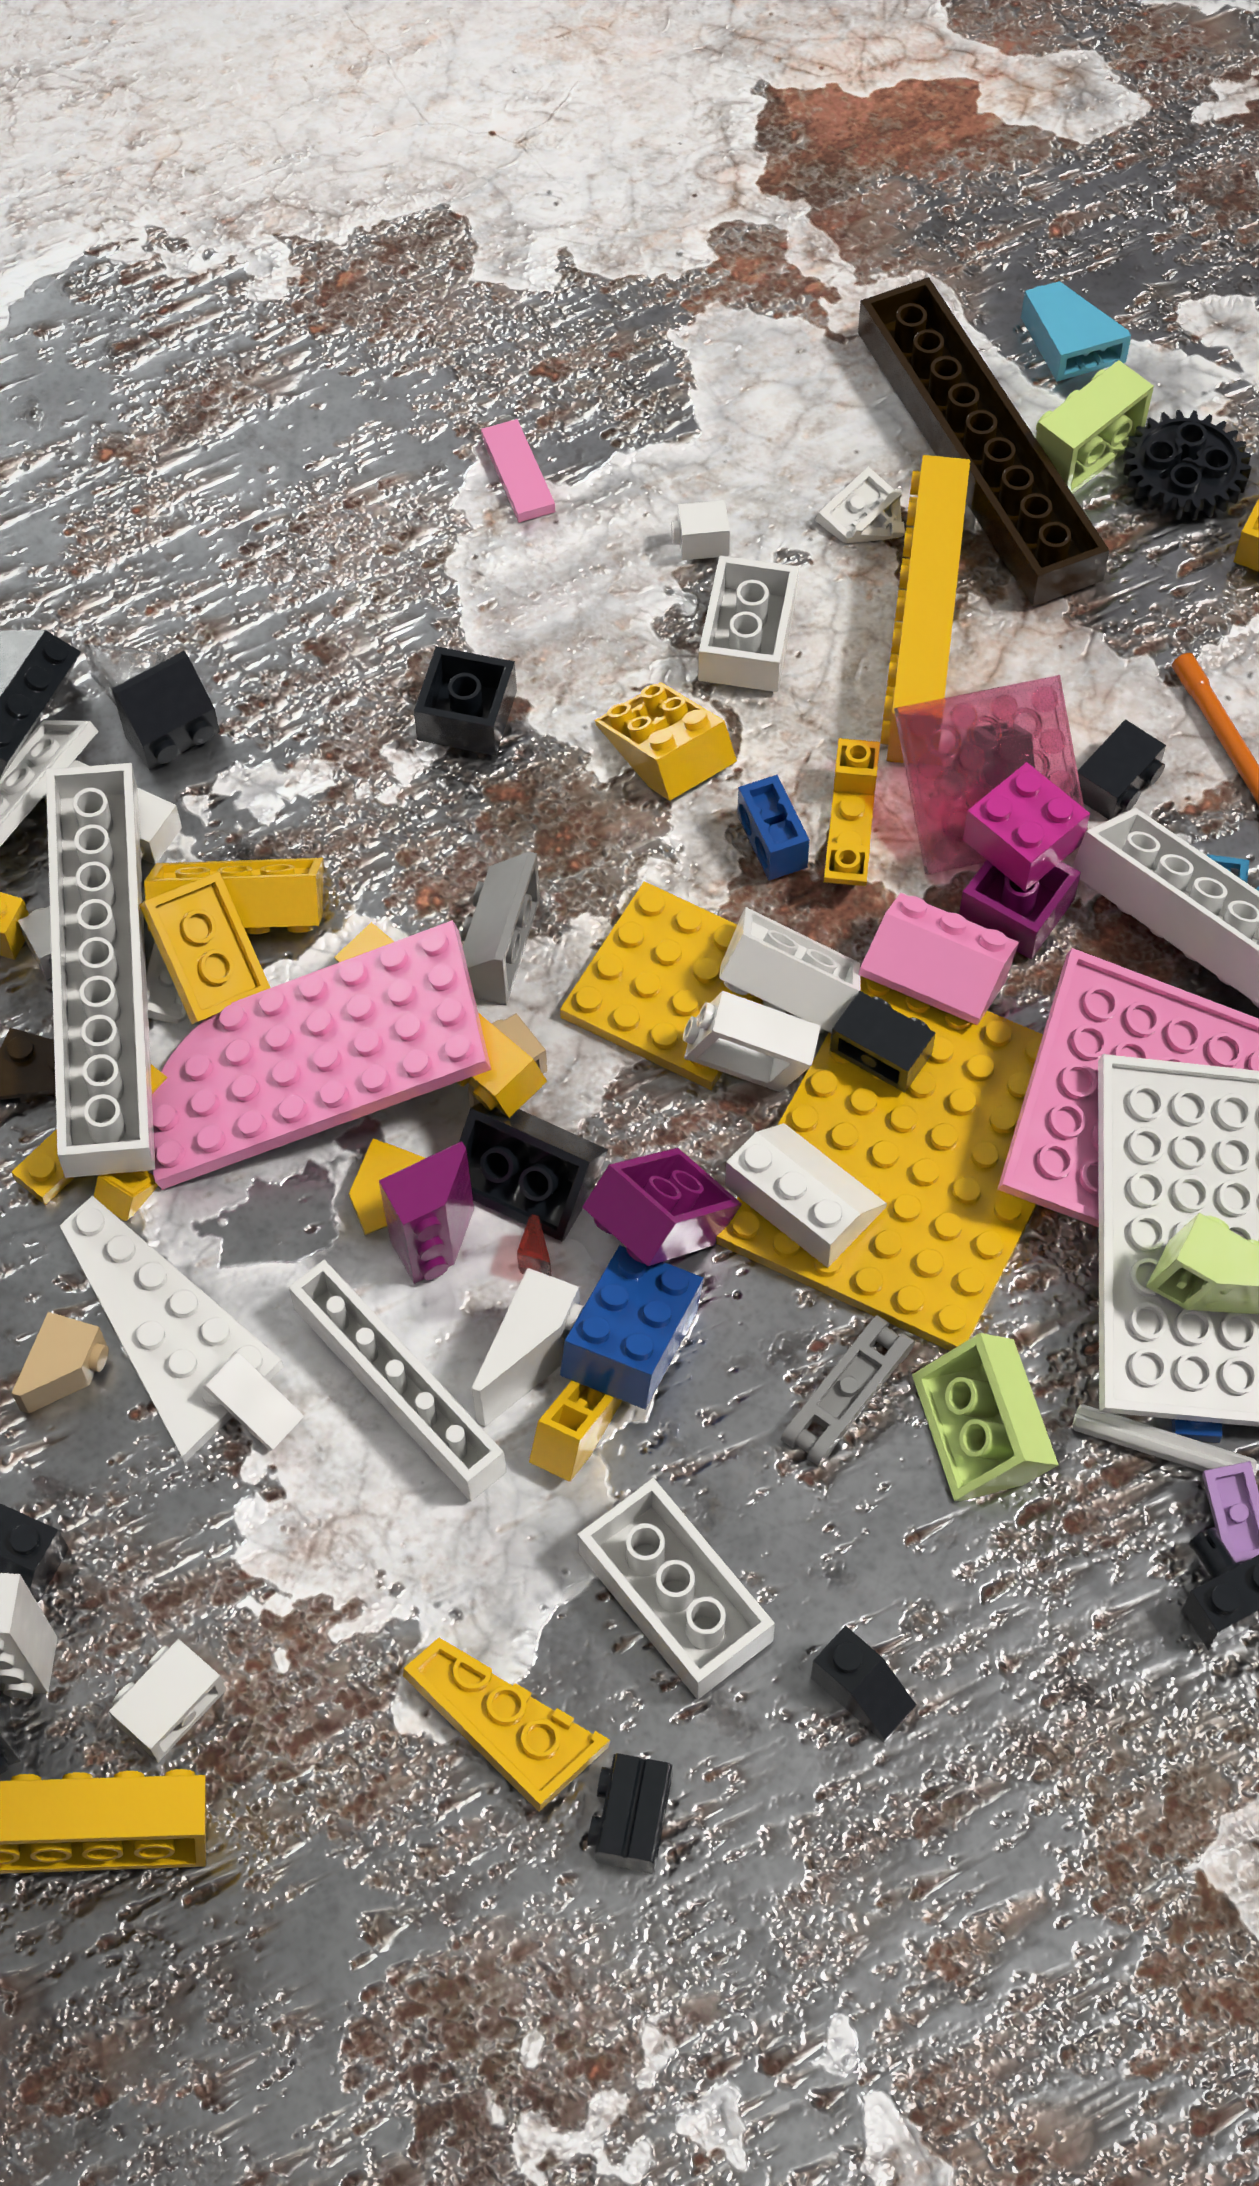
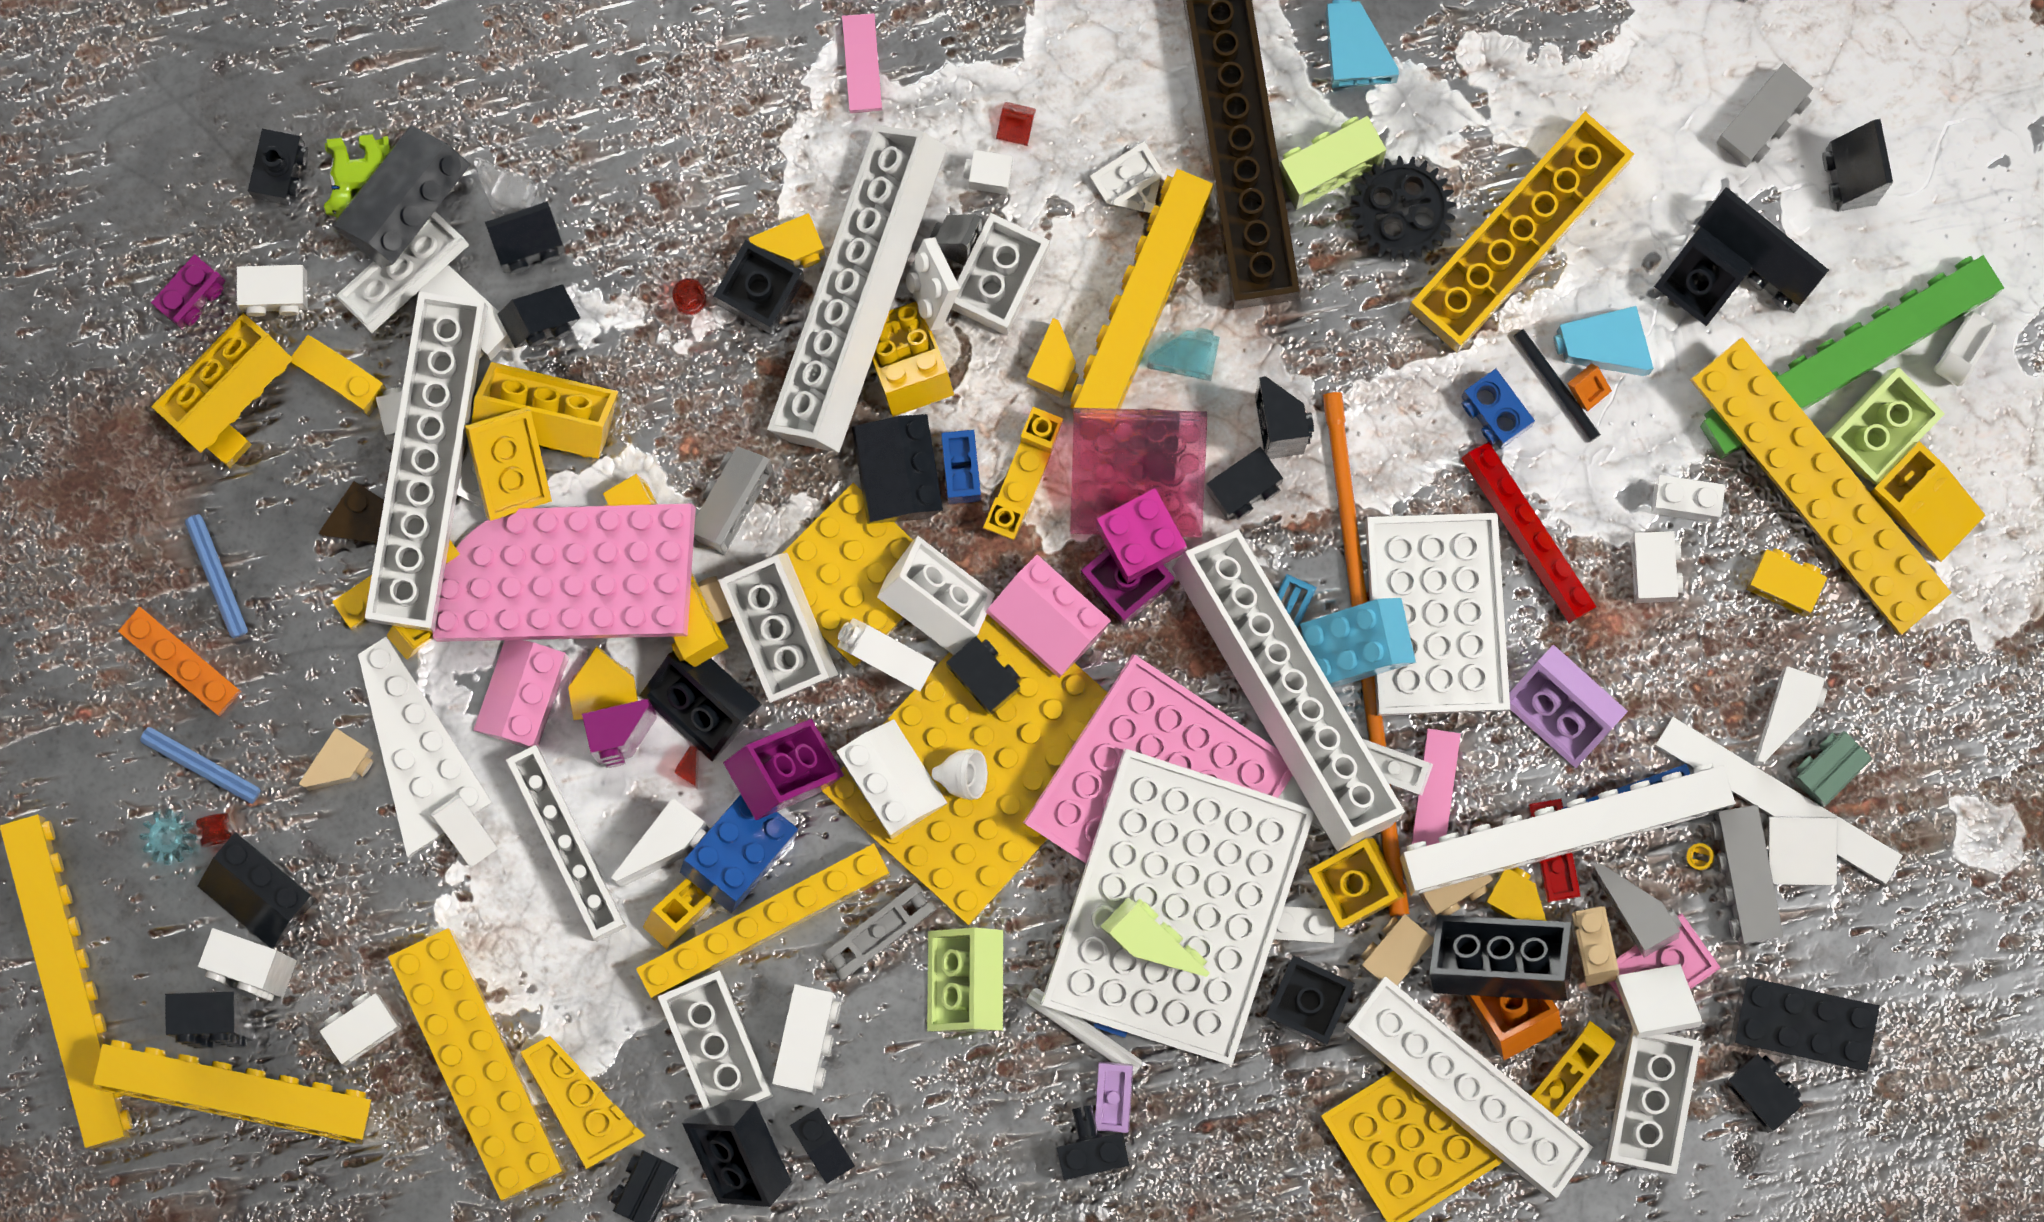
camera: 15 degrees right, 20 degrees up
none -> yellow brick [388,928,566,1202]
none -> bright pink slope [473,640,569,749]
none -> black brick [497,284,581,348]
none -> yellow brick [636,843,891,1001]
none -> clear red wheel [672,278,707,316]
none -> black slope [682,1100,792,1207]
none -> white brick [718,553,838,703]
none -> yellow slope [748,213,825,268]
none -> white brick [767,125,947,453]
none -> white brick [772,984,841,1096]
none -> black slope [852,414,943,524]
none -> white plate [906,237,960,331]
none -> dark grey slope [930,214,982,266]
none -> white helmet [932,749,988,800]
none -> clear red slope [996,102,1036,146]
none -> yellow slope [1027,318,1079,399]
none -> clear light blue slope [1147,328,1220,381]
none -> black slope [1255,376,1314,459]

